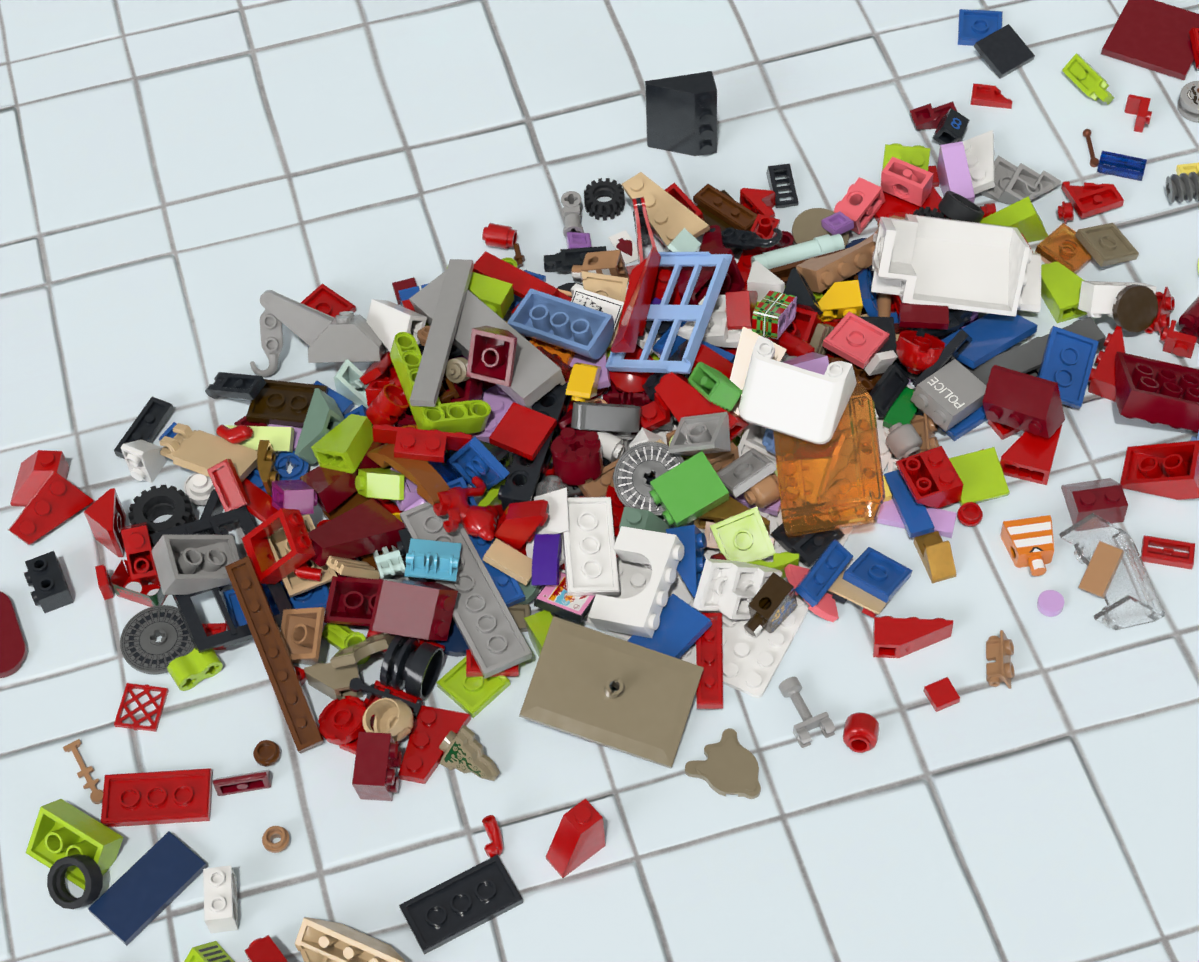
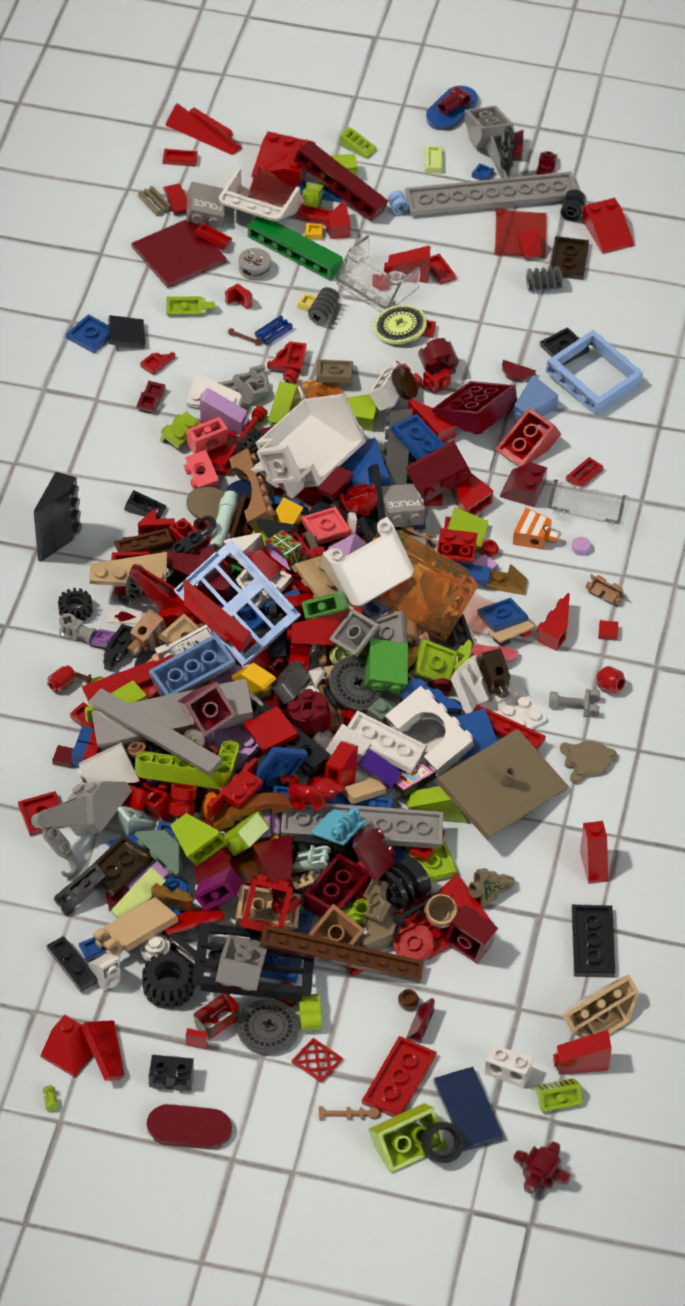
camera: 65 degrees left, 5 degrees down
red slope [84,488,126,557] -> none
red slope [121,522,157,580] -> none
tile [207,459,250,512] -> none
red arm [216,425,253,444] -> none
medium nougat plate [262,826,290,853] -> none
red arm [482,815,504,858] -> none
light aqua slope [663,228,701,252] -> none
blue tile [795,539,853,607] -> none
medium lavender tile [821,211,854,235] -> none
black brick [932,108,970,145] -> none
black tyre [938,191,984,223] -> none
medium nougat tile [1078,541,1125,599] -> none

